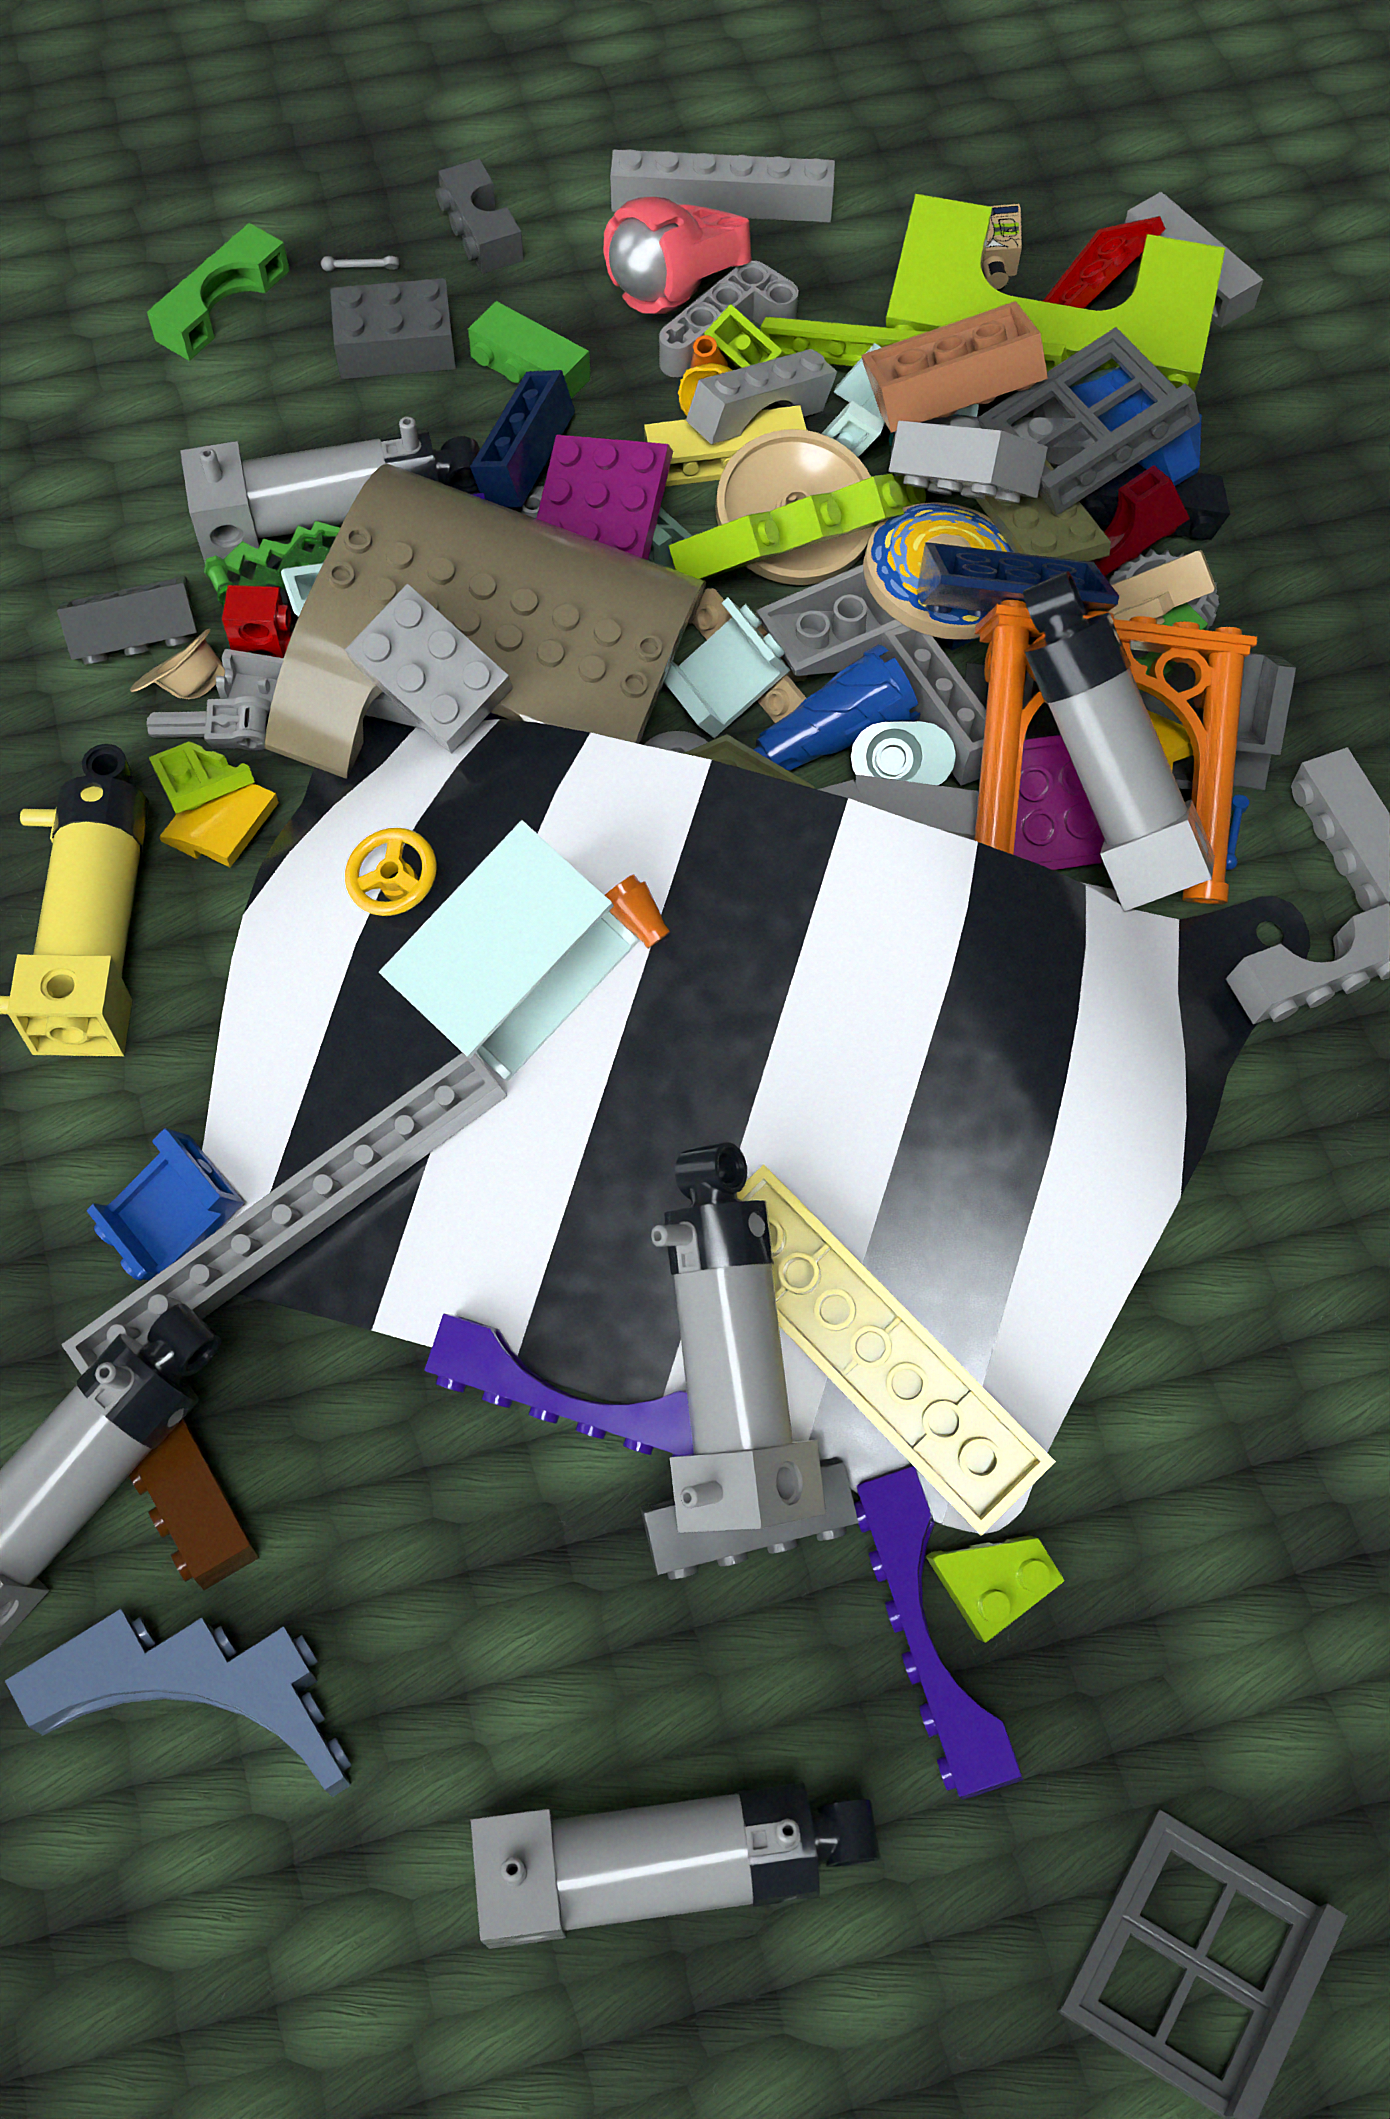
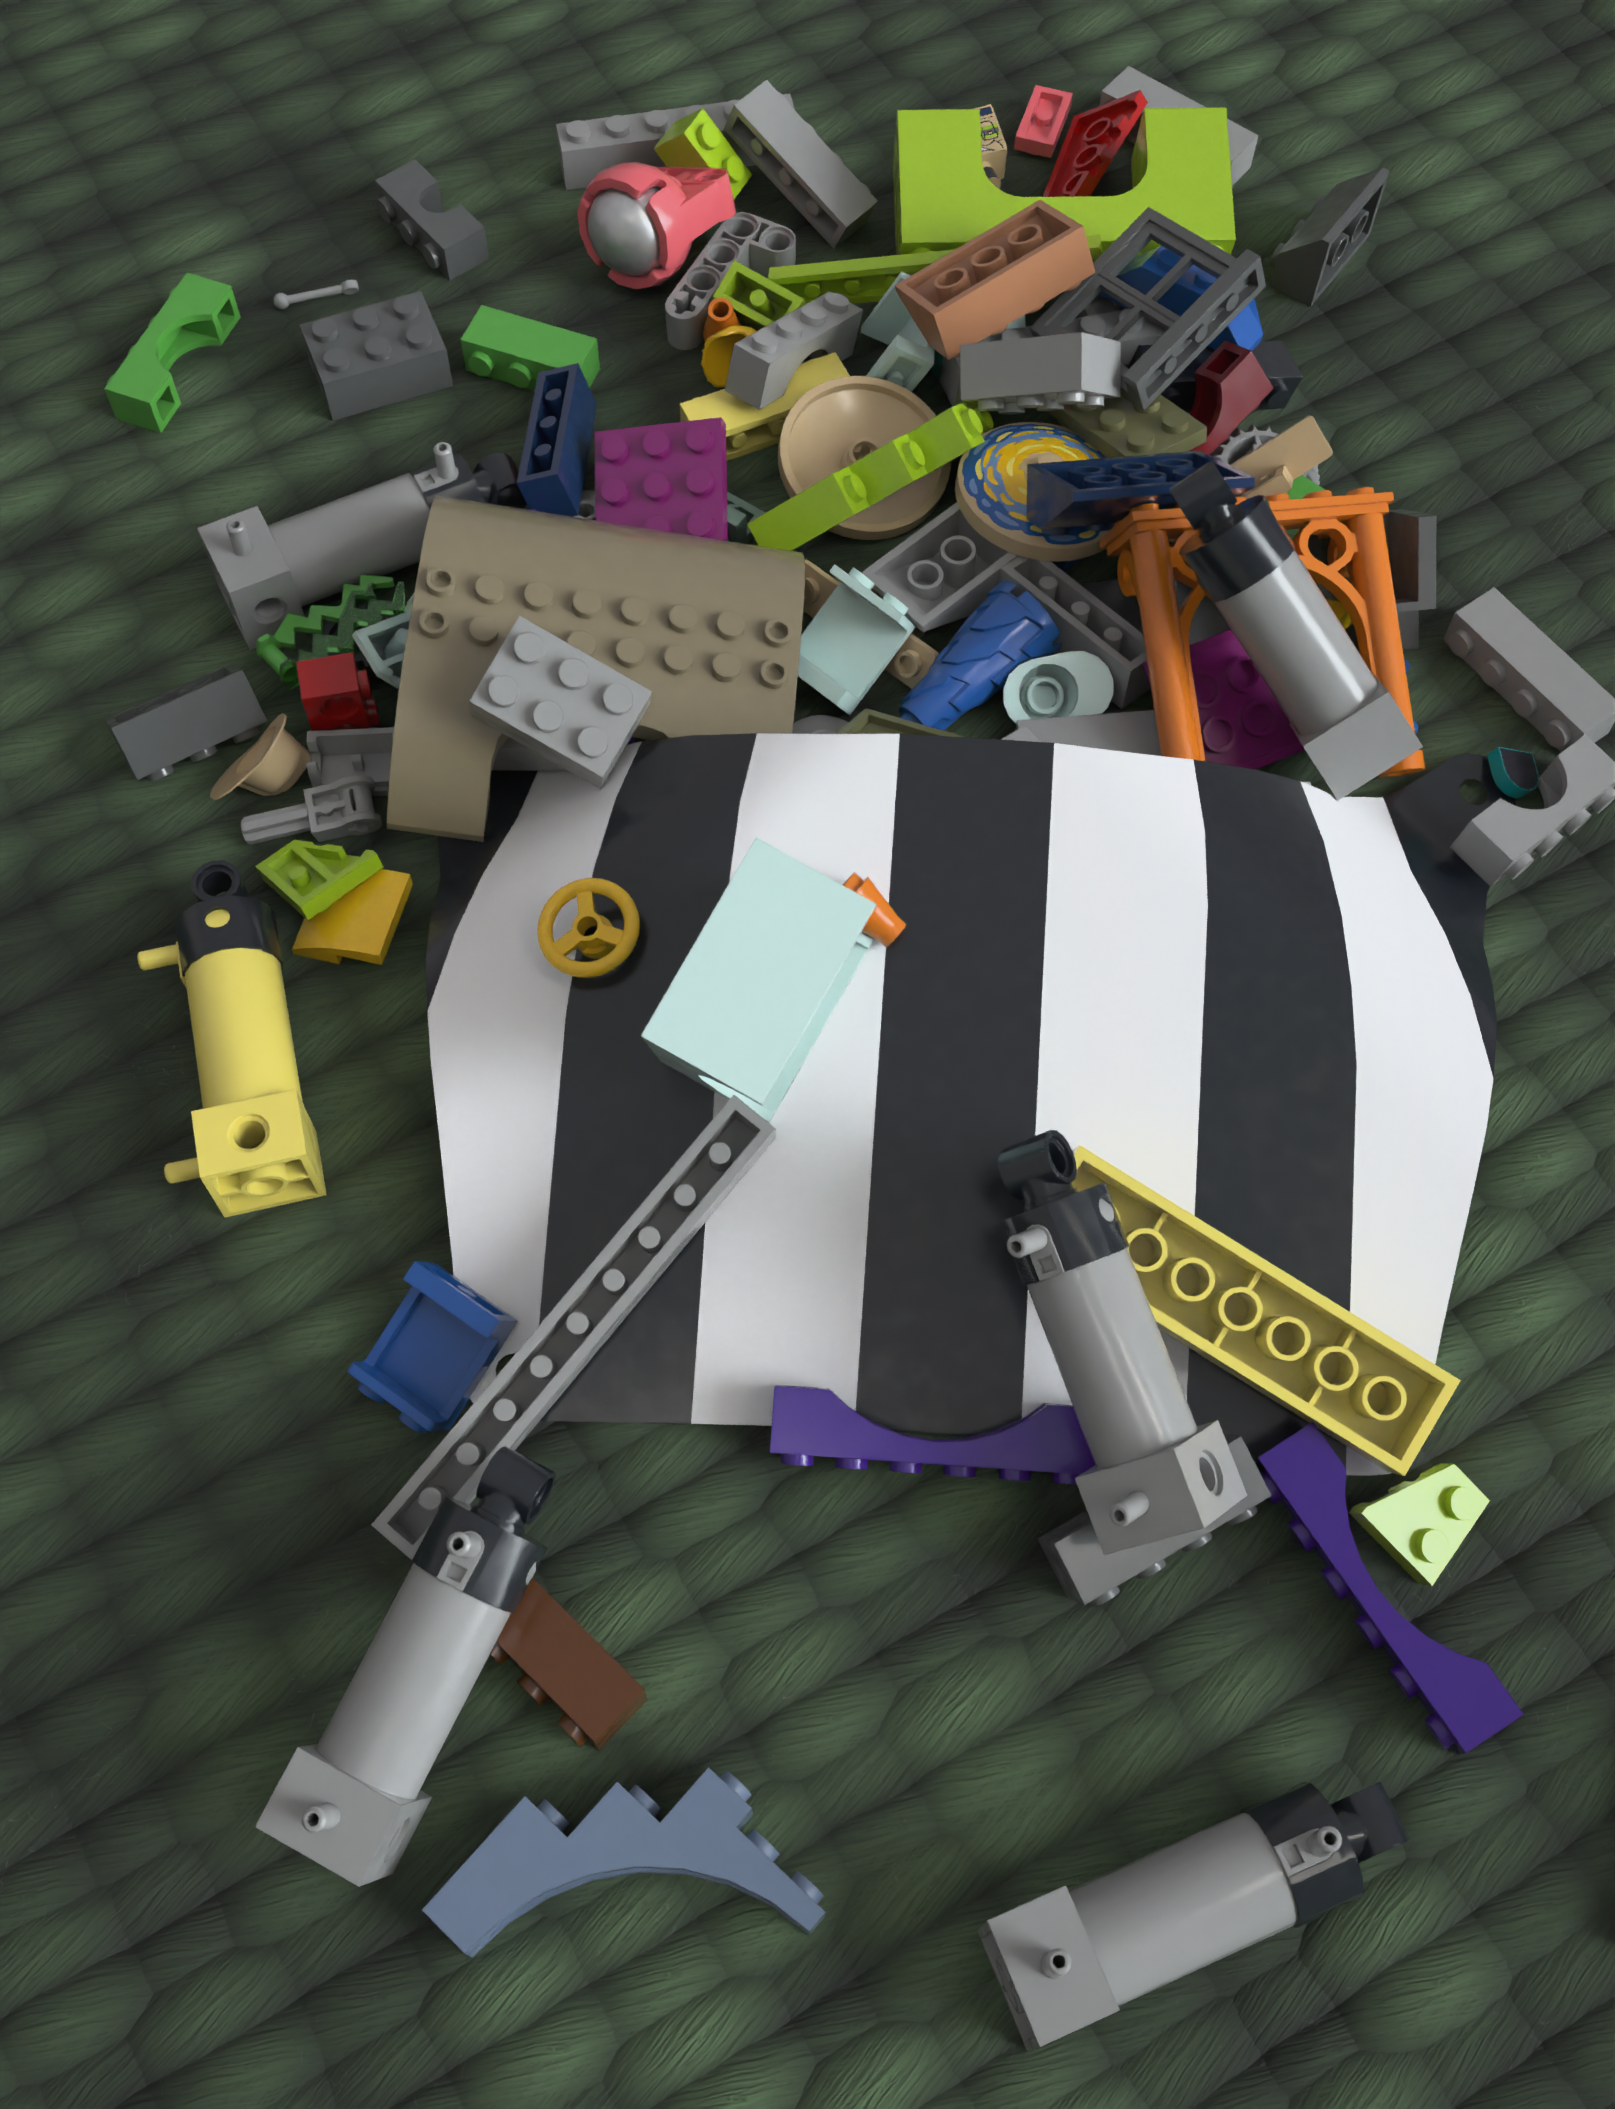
camera: 15 degrees left, 0 degrees up
none -> lime brick [653,108,752,199]
none -> light grey brick [724,80,878,249]
none -> coral plate [1014,85,1073,158]
none -> dark grey slope [1269,168,1390,306]
none -> tile [1487,747,1539,798]

